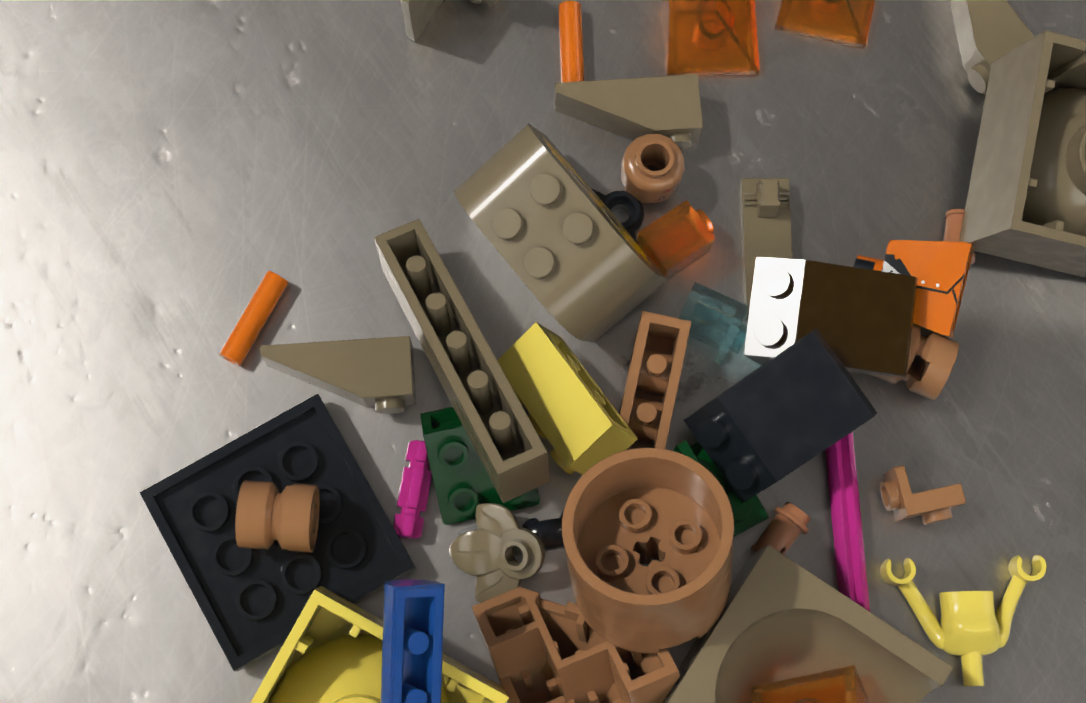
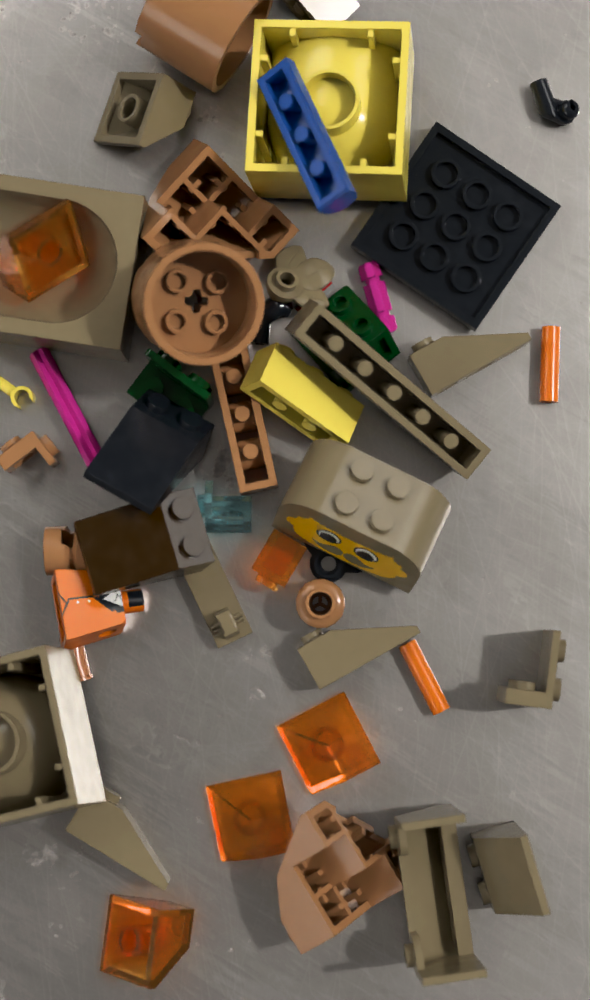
camera: 160 degrees right, 10 degrees up
medium nougat wheel [235,480,320,552] -> none
nougat pin [750,502,811,555] -> none
none -> black arm [530,78,579,125]

